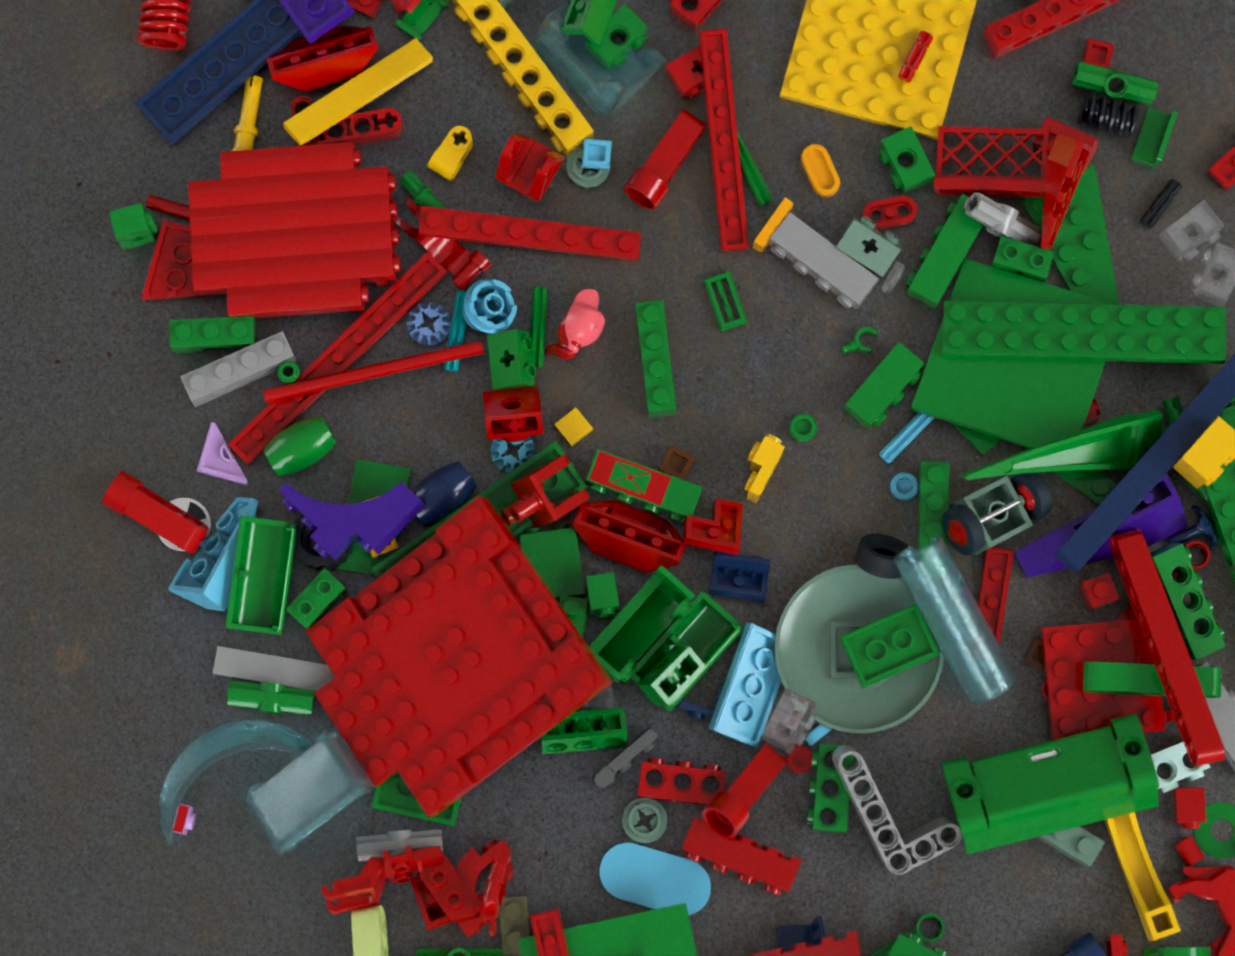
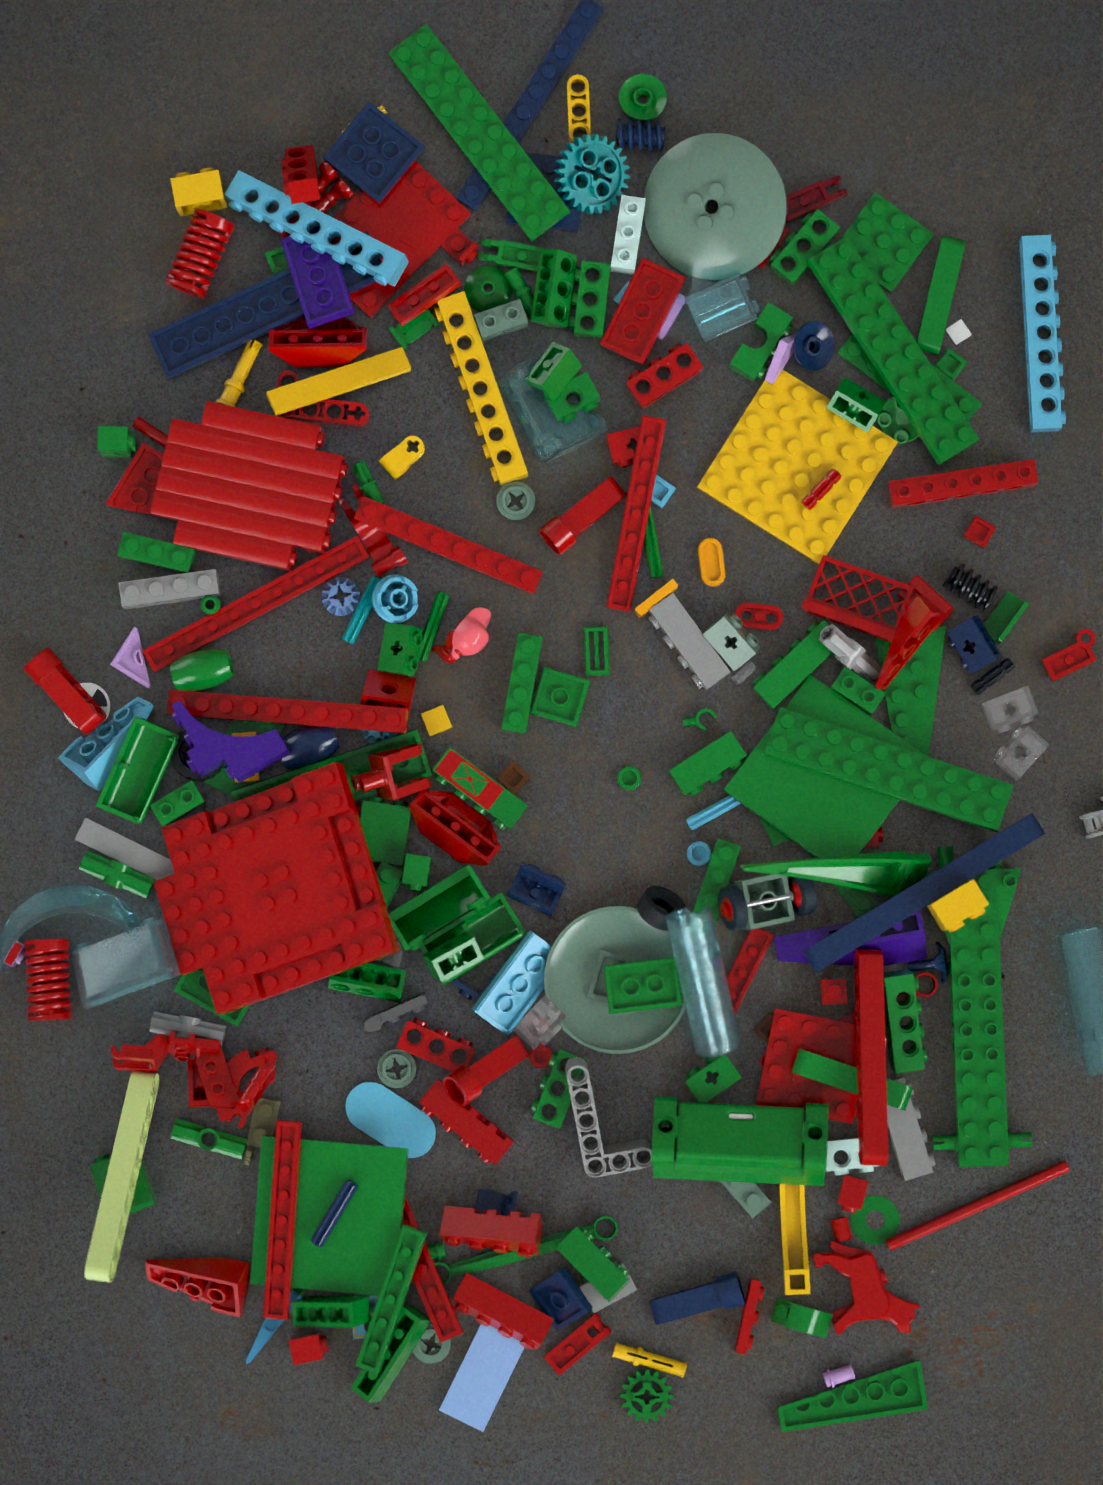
camera: 20 degrees right, 5 degrees up
red piece [263,340,484,403] -> none
red piece [495,133,565,202] -> none
medium azure tile [582,138,612,170] -> none
red plate [683,498,743,555] -> none
yellow plate [744,433,785,504] -> none
medium azure tile [805,724,832,746] -> none
green brick [878,126,935,195] -> none
green piece [1071,60,1158,105] -> none
none -> red piece [25,939,72,1021]
none -> red plate [167,690,409,733]
none -> green plate [530,667,591,728]
none -> medium azure tile [651,475,676,509]
none -> green brick [684,1052,742,1103]
none -> dark blue brick [947,615,1002,674]

